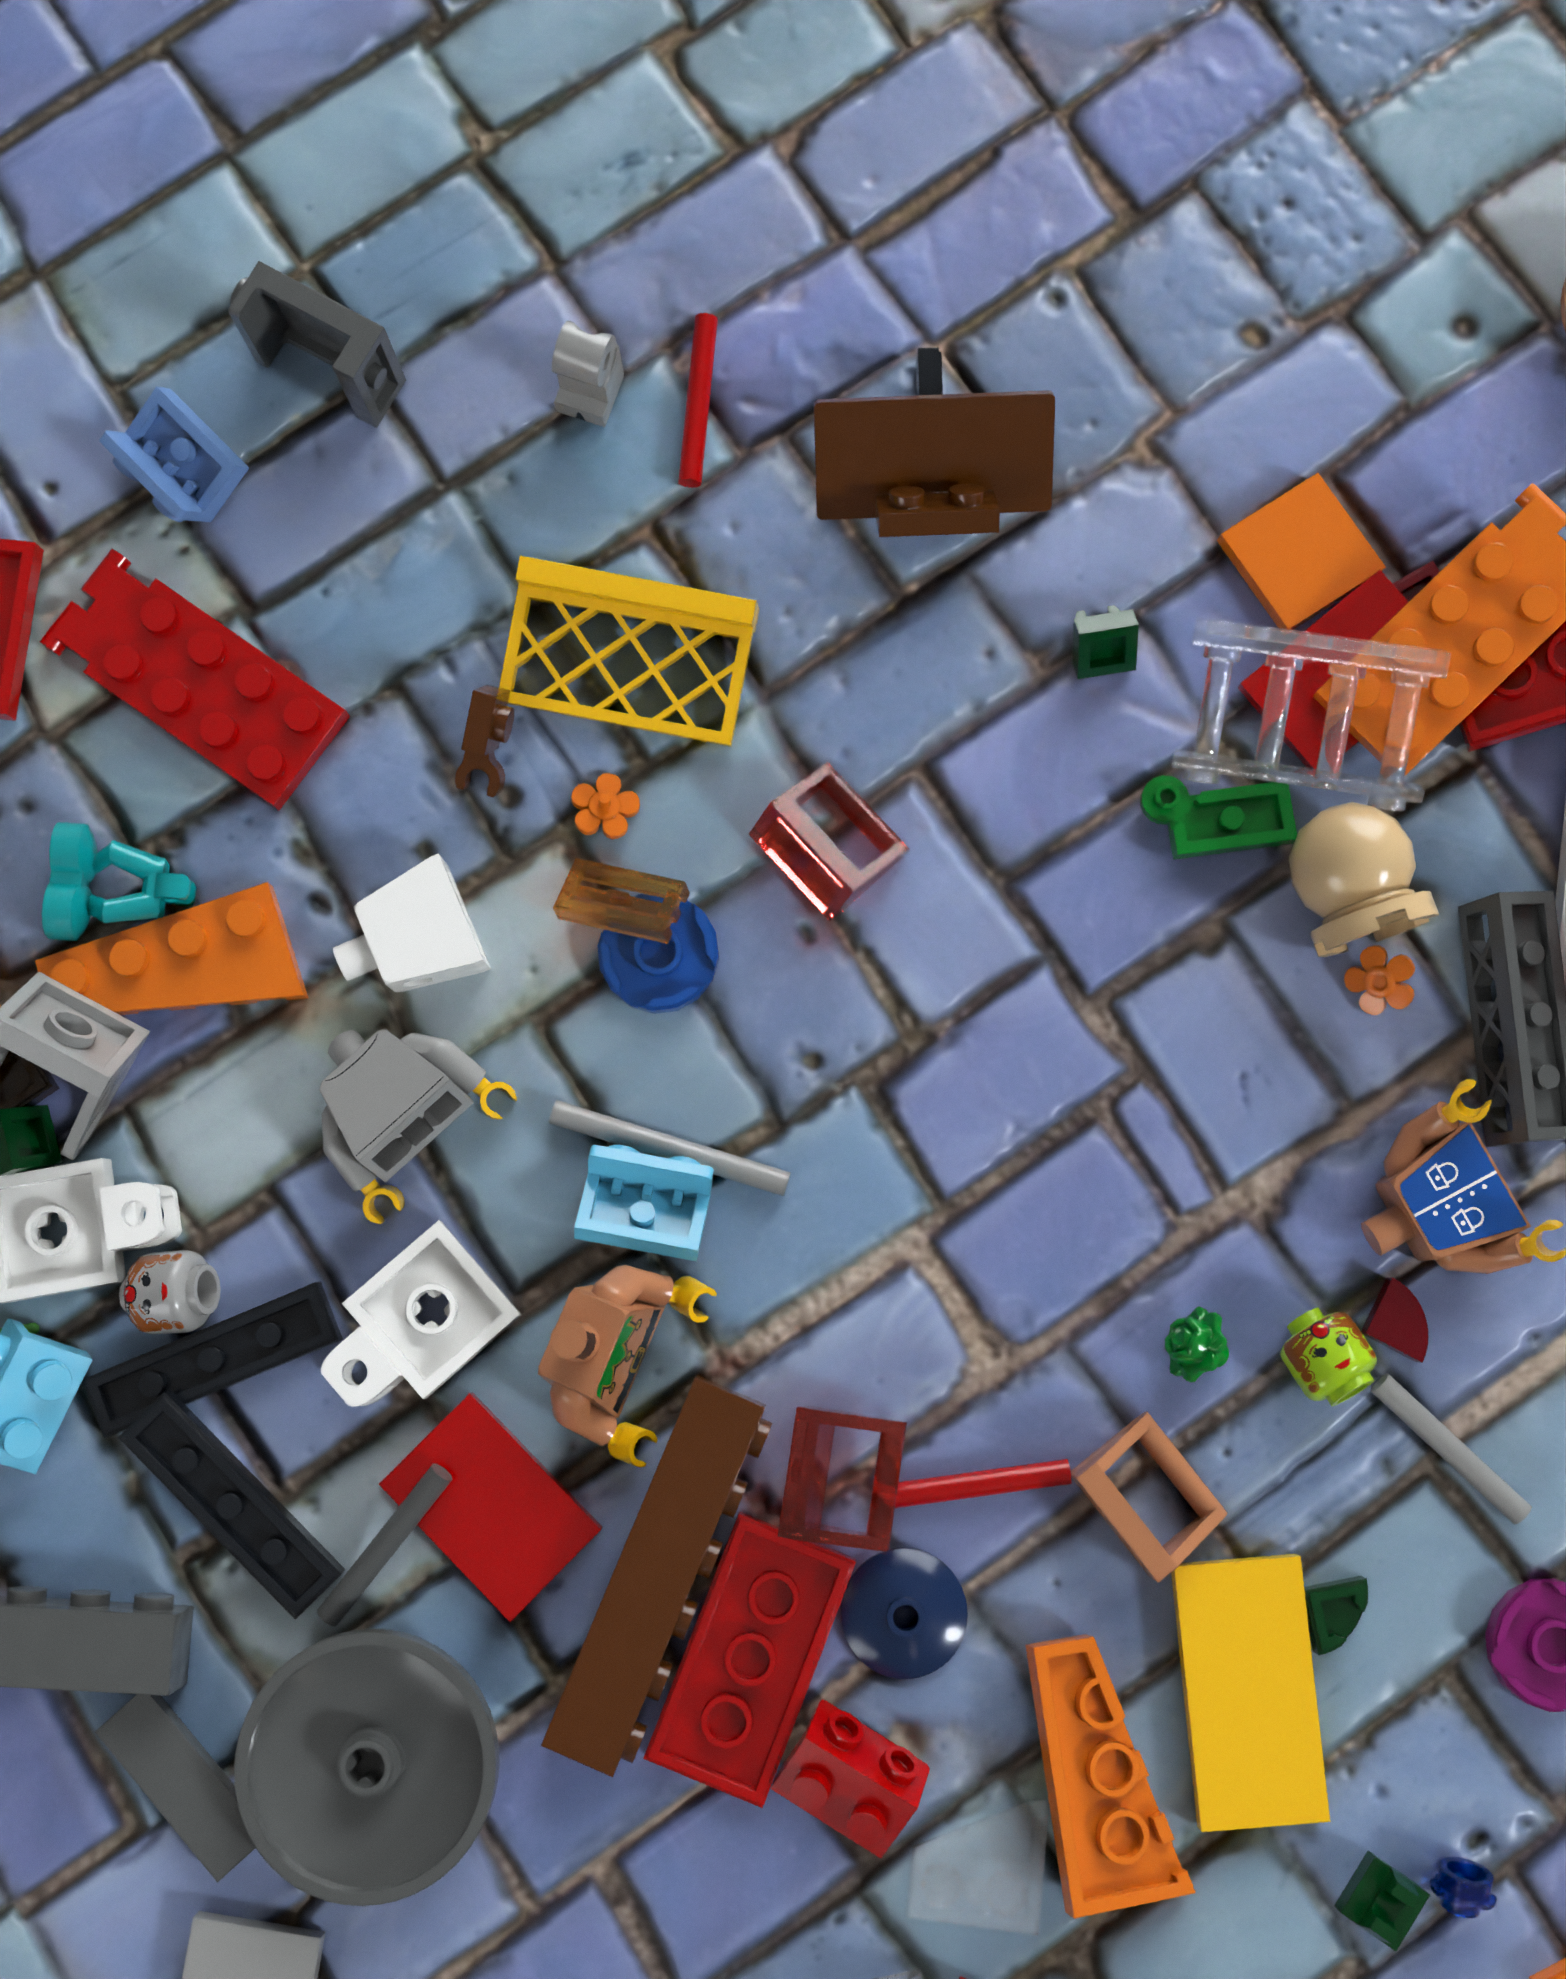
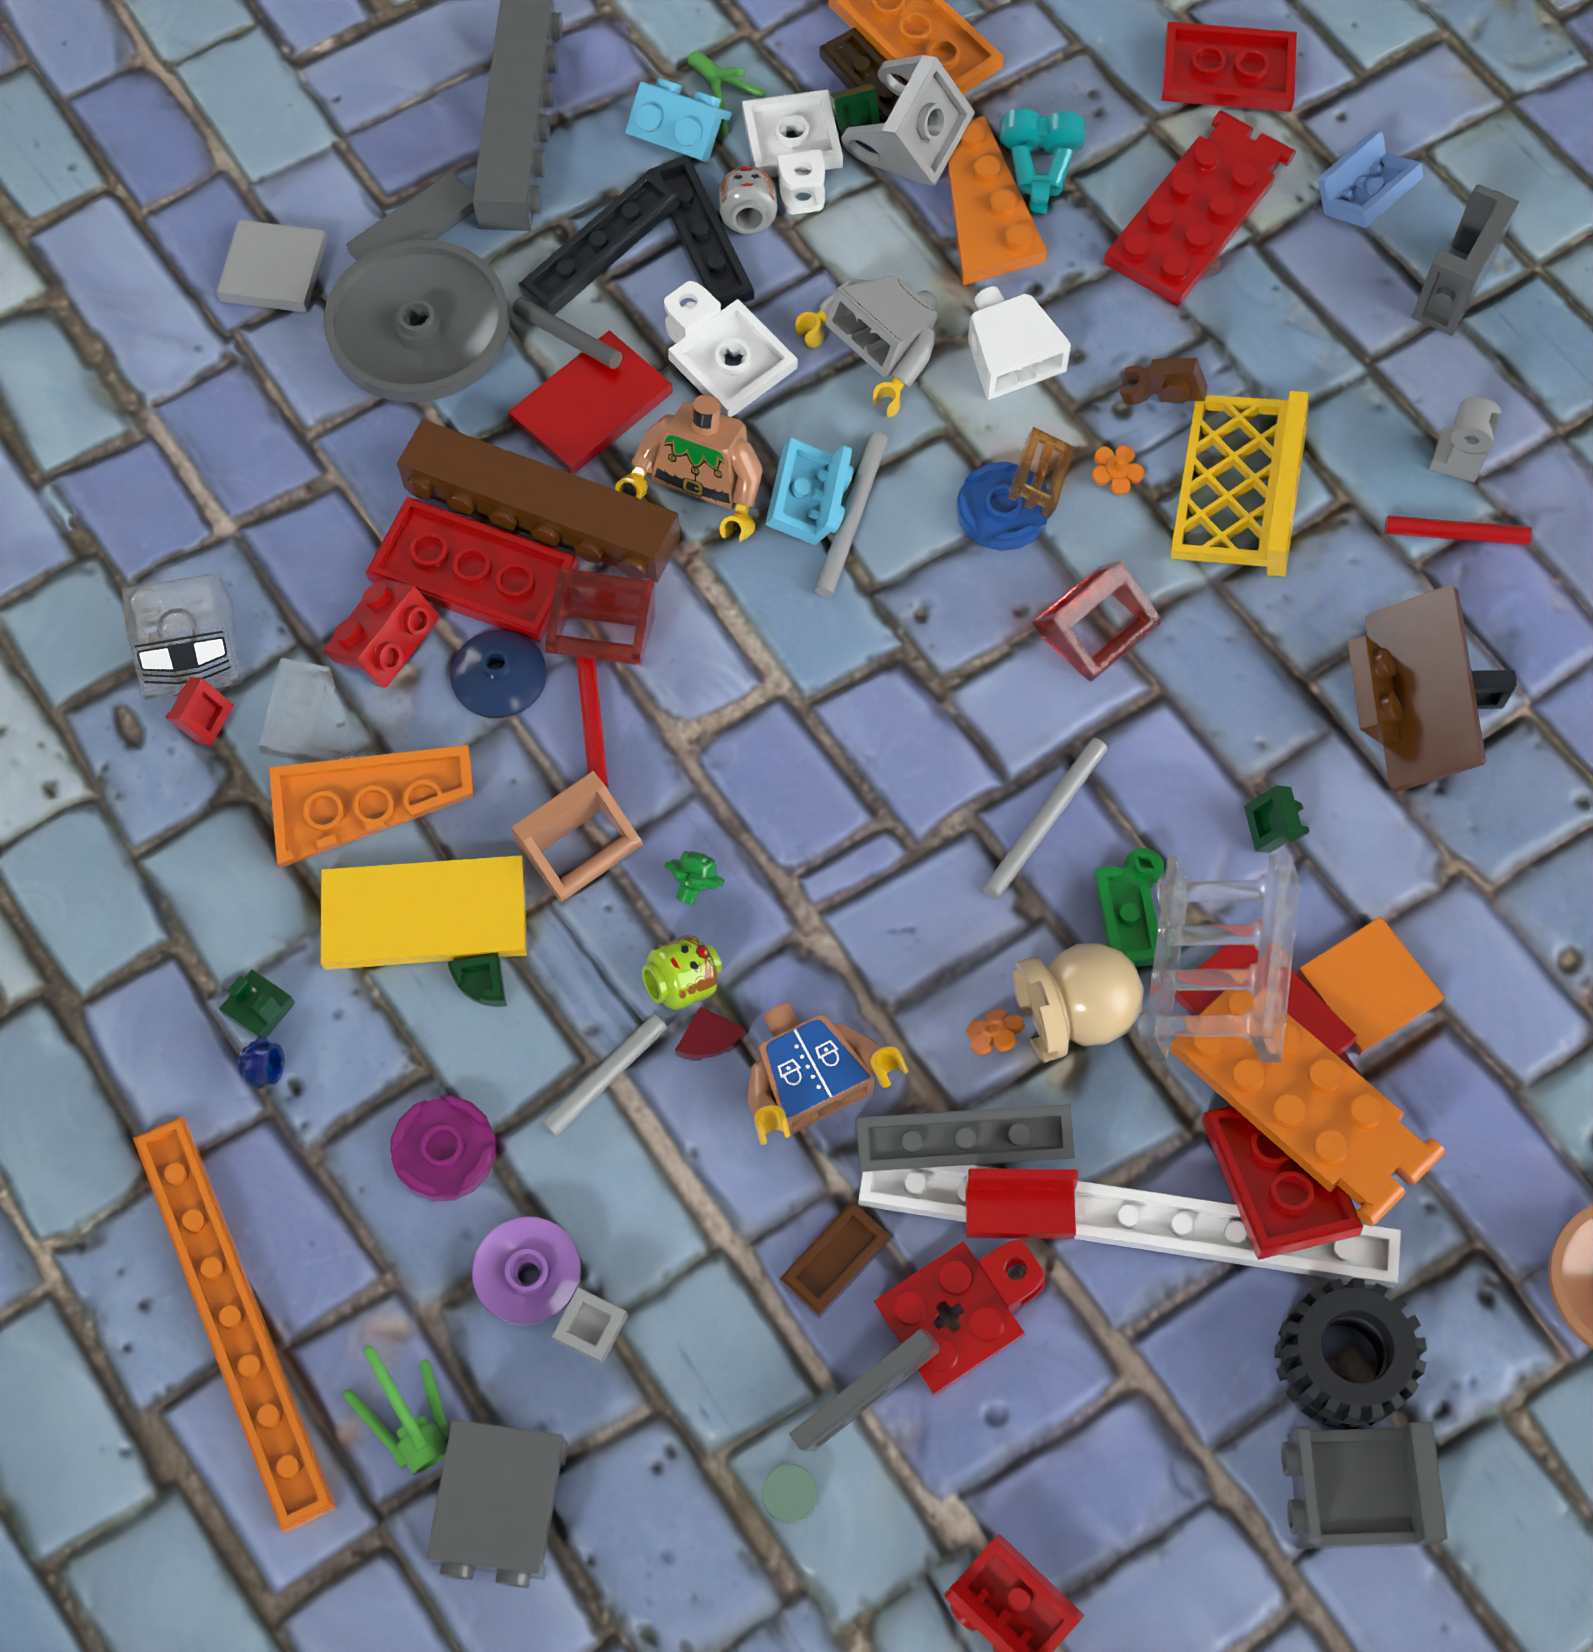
camera: 90 degrees right, 15 degrees down
none -> light grey bar [982,738,1108,900]

